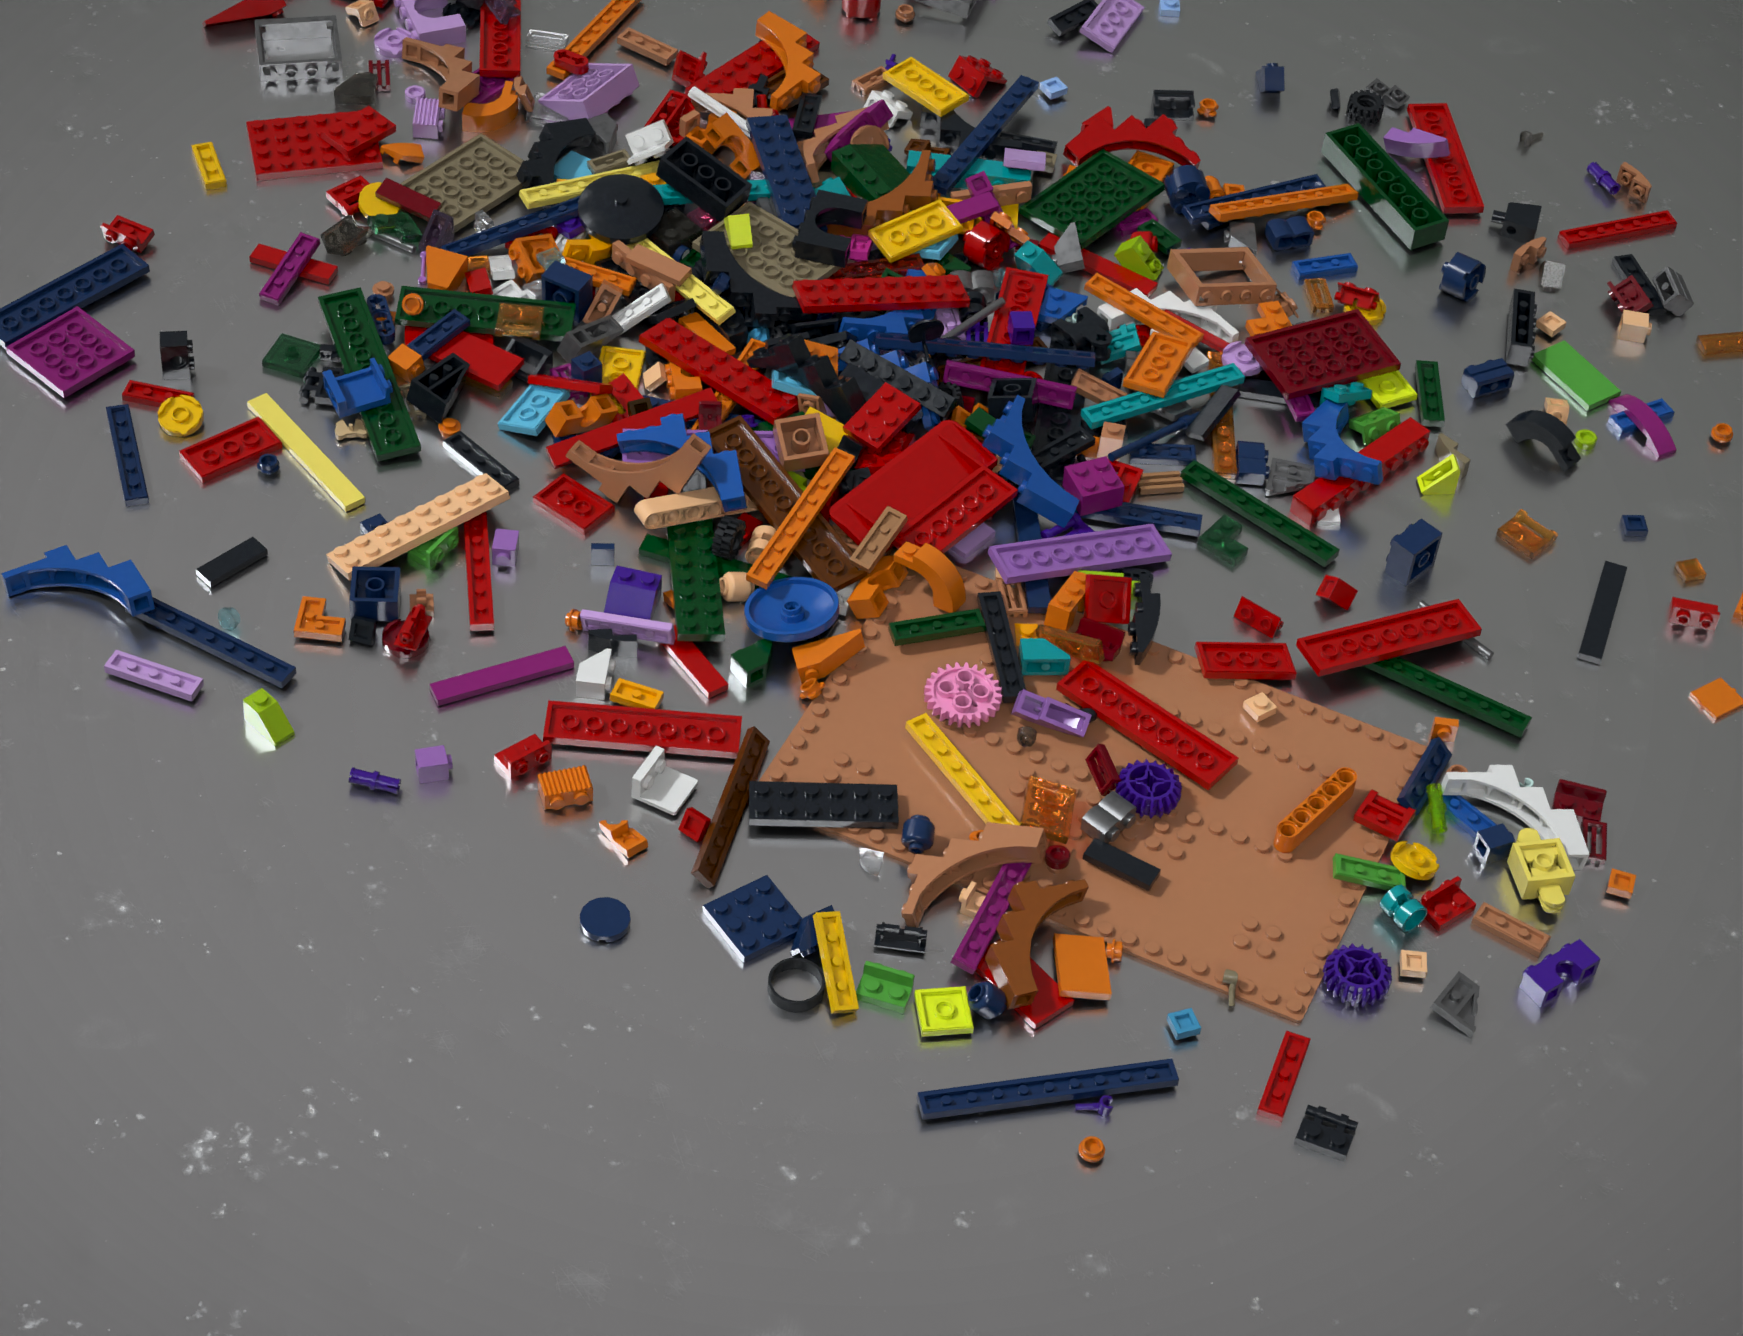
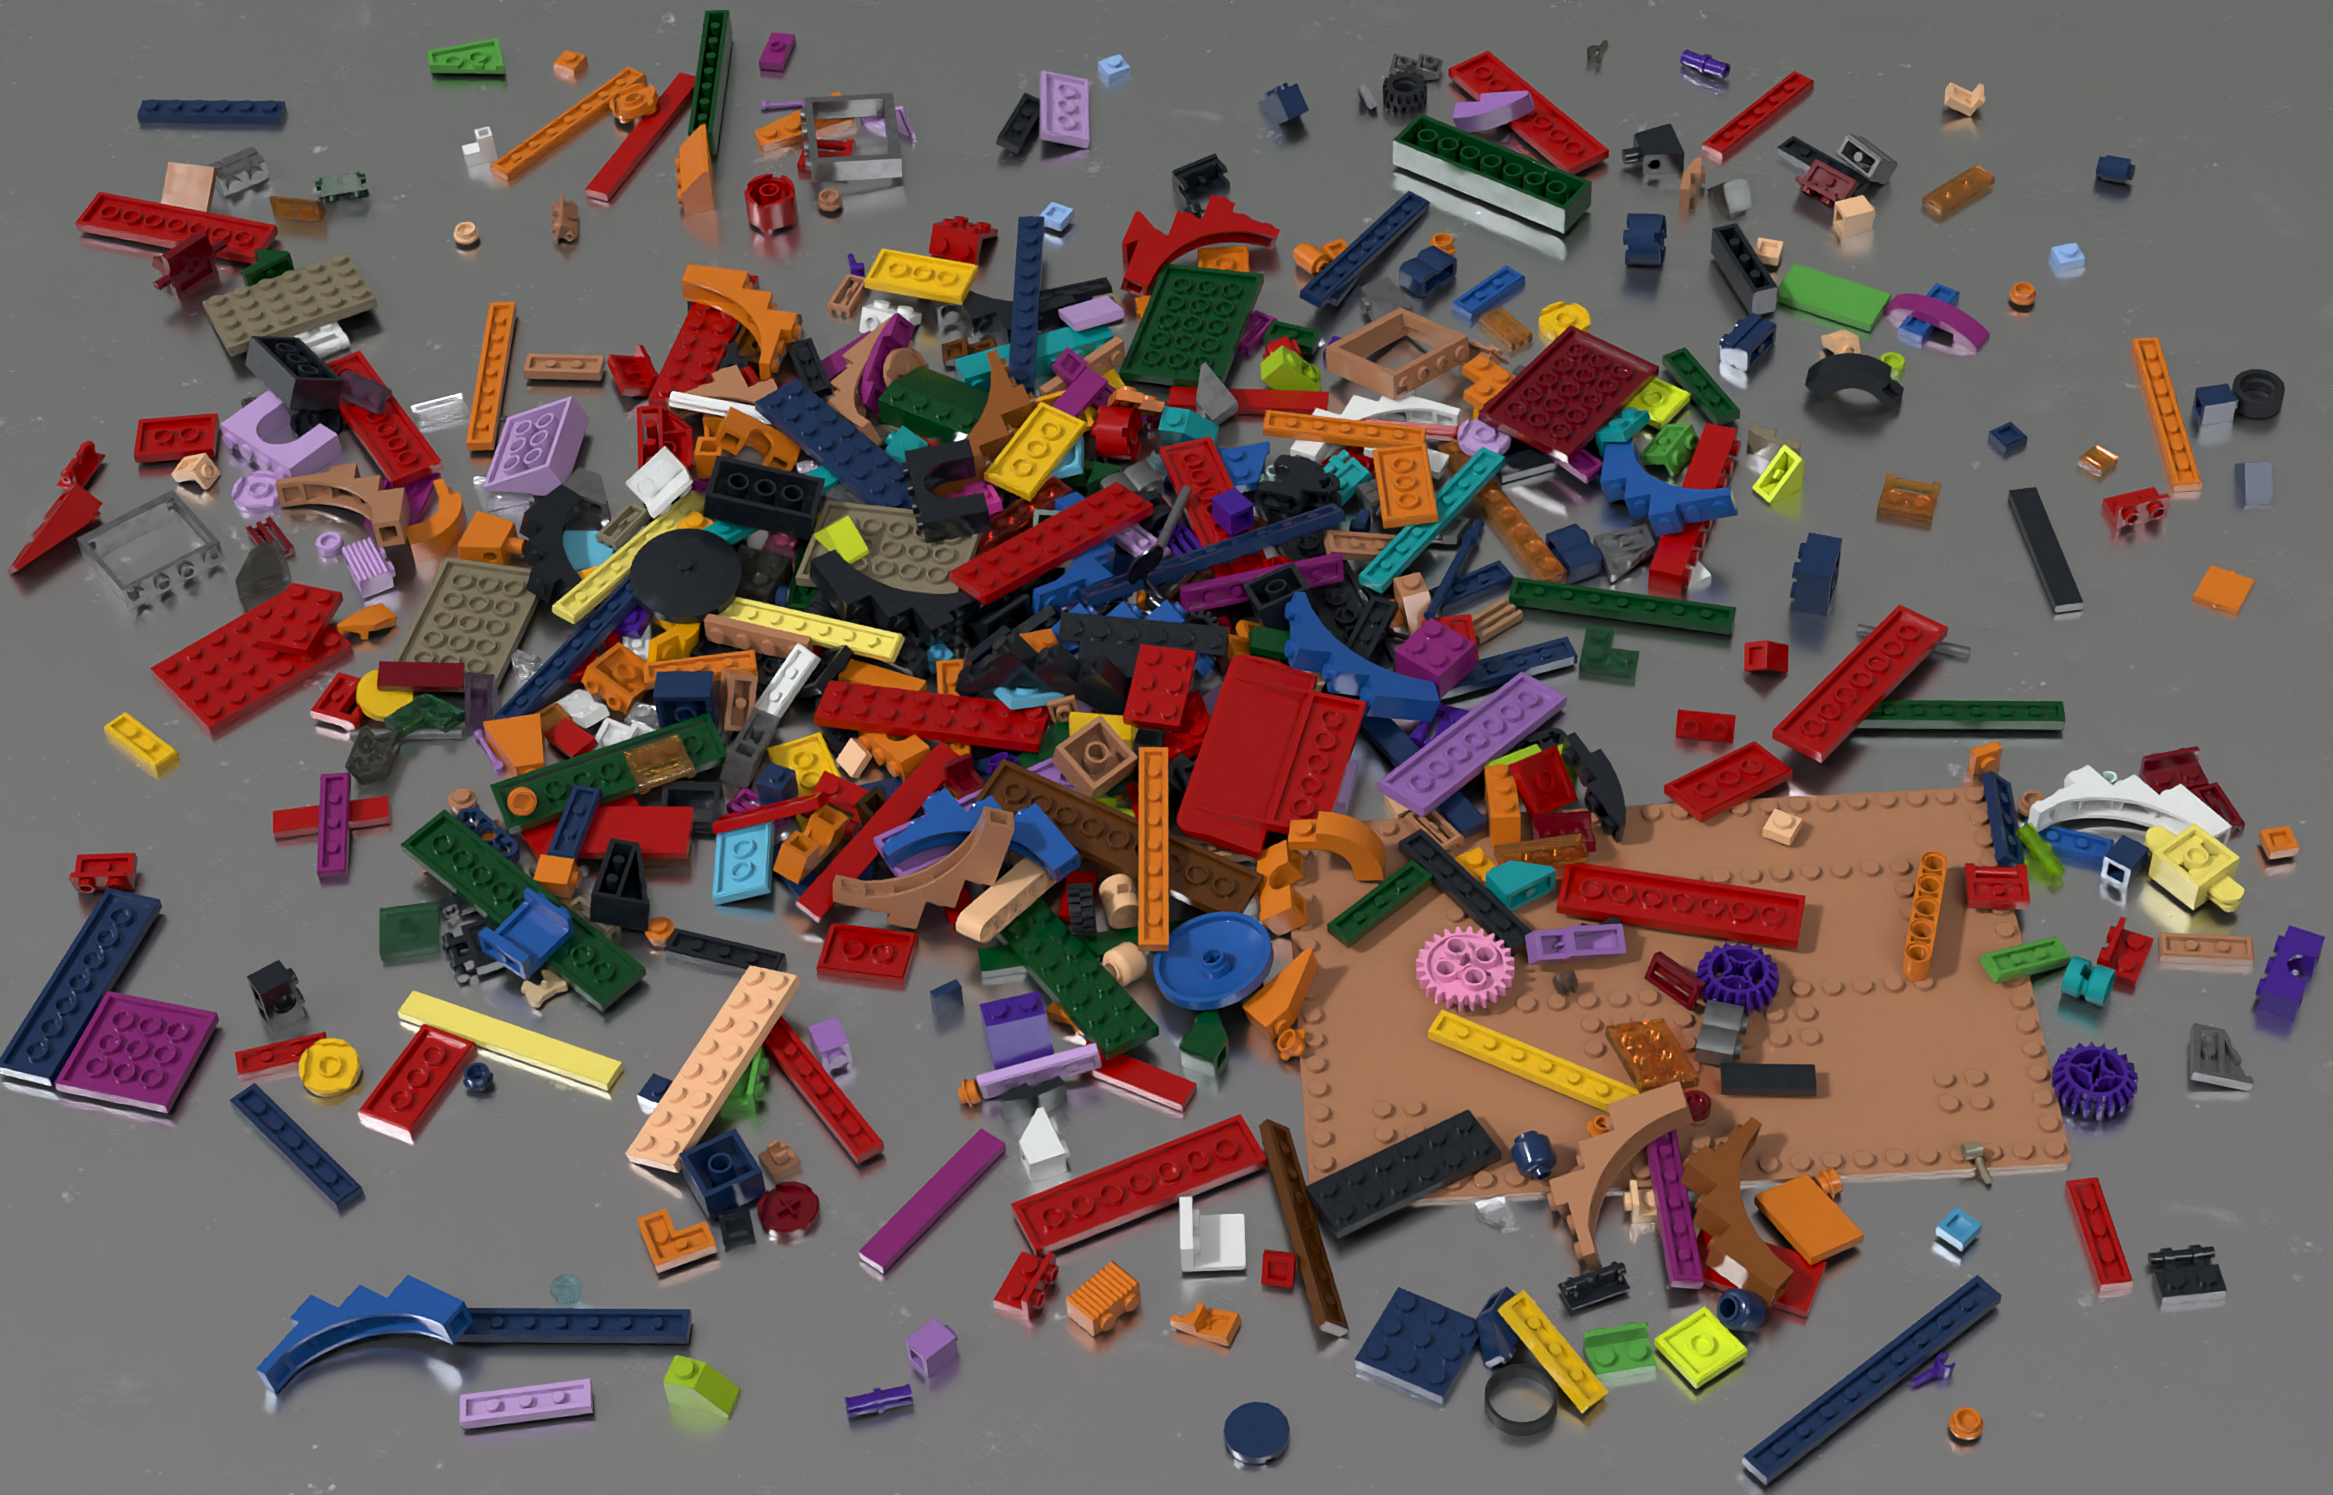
camera: 20 degrees left, 0 degrees up
black tile [196,537,268,588] -> none
red hinge [393,604,433,651] -> none
nougat slope [514,76,535,112] -> none
clear light blue tile [536,247,566,271] -> none
red beam [554,49,589,75] -> none
light orange plate [610,678,664,709] -> none
nougat tile [626,244,692,287] -> none
nougat plate [679,109,700,138] -> none
dark blue tile [711,272,730,295] -> none
medium nougat plate [849,506,908,574] -> none
orange plate [921,263,946,276] -> none
dark blue brick [1164,165,1210,214] -> none
black tile [1185,385,1241,441] -> none
orange plate [1197,98,1219,117] -> none
orange plate [1209,184,1359,222] -> none
red hinge [1334,282,1380,311] -> none
yellow tile [1390,841,1439,880] -> none
light nougat plate [1399,950,1427,978] -> none
nougat slope [1616,162,1652,204] -> none
none -> orange torso [457,511,528,565]

